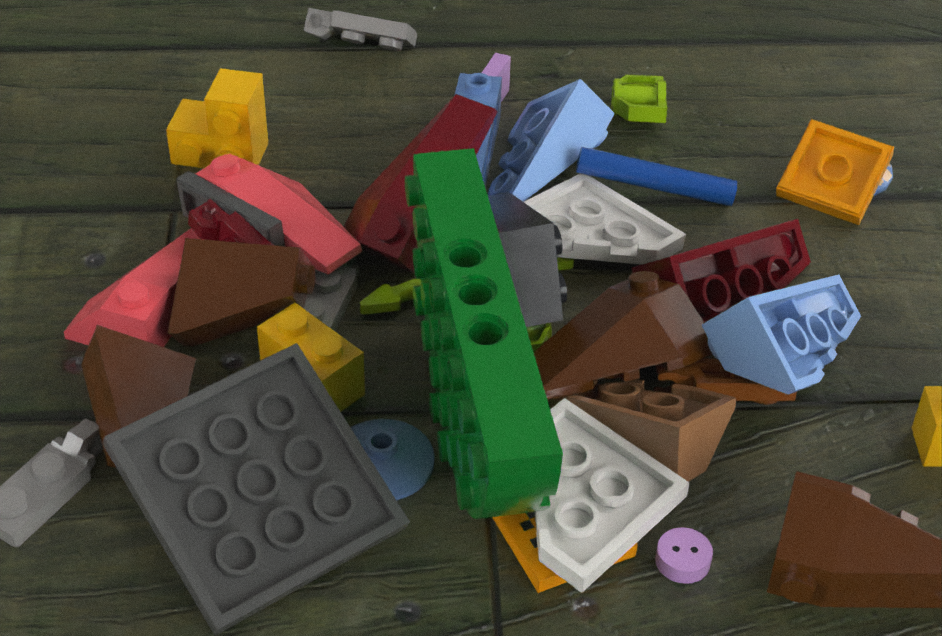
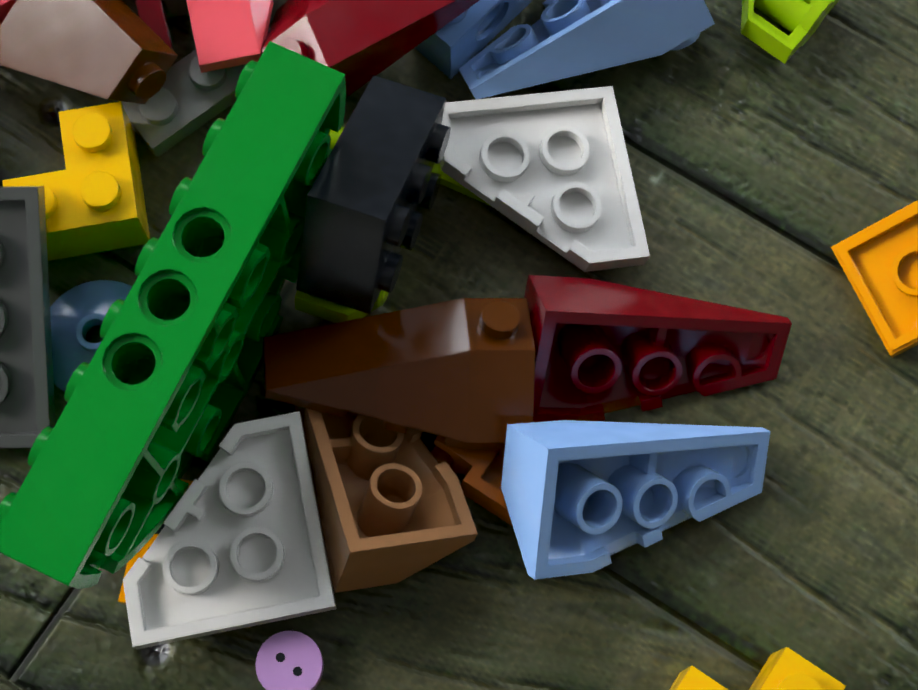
camera: 35 degrees right, 30 degrees up
blue piece [576,147,737,206] -> none

